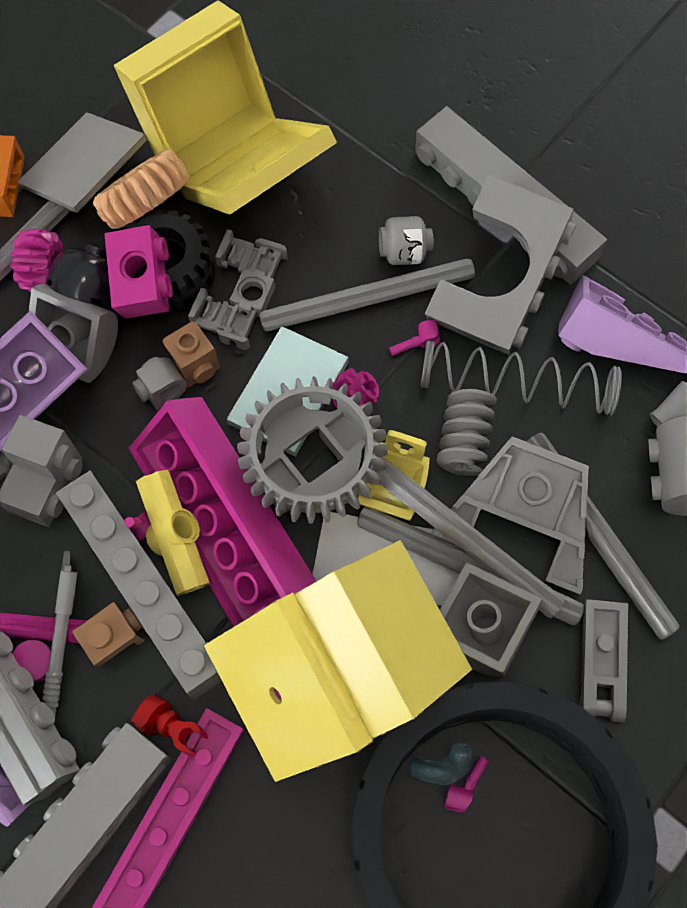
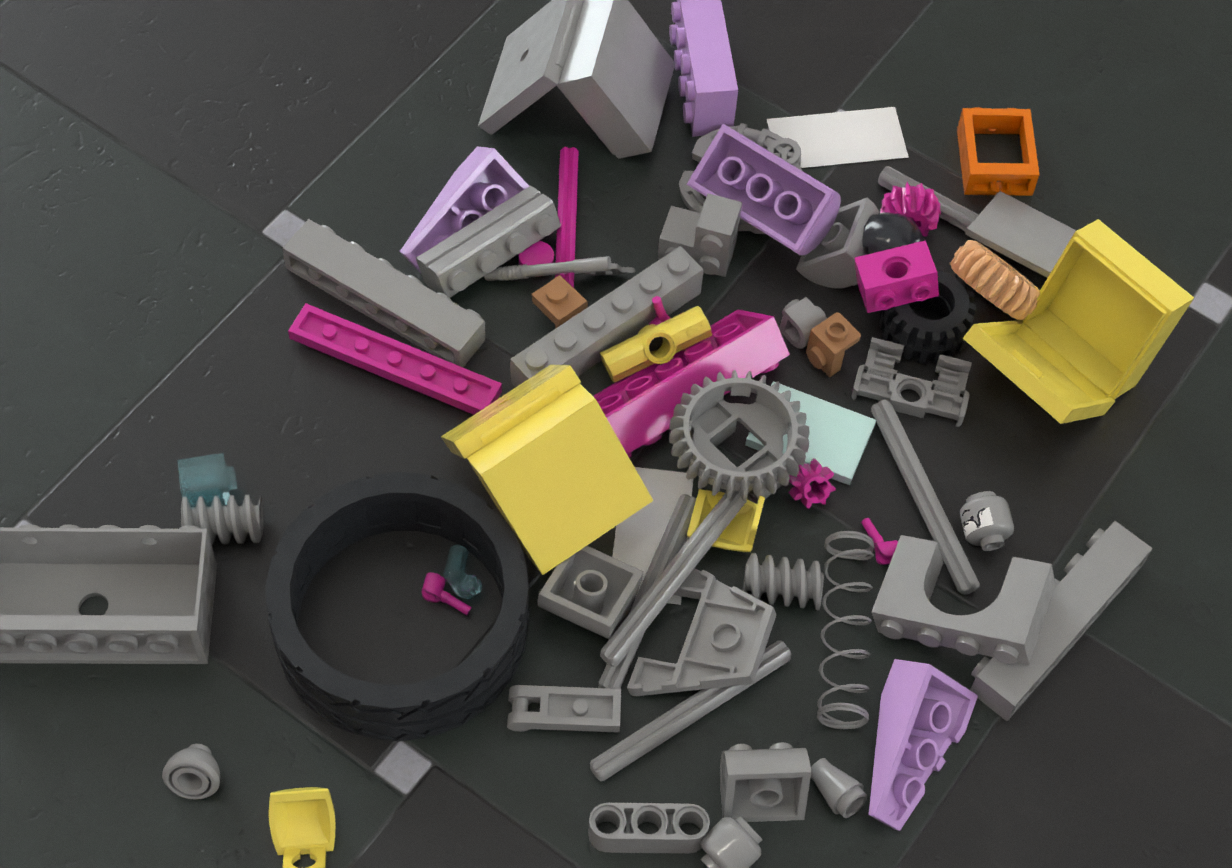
camera: 80 degrees right, 10 degrees down
red piece [131,694,208,756] -> none

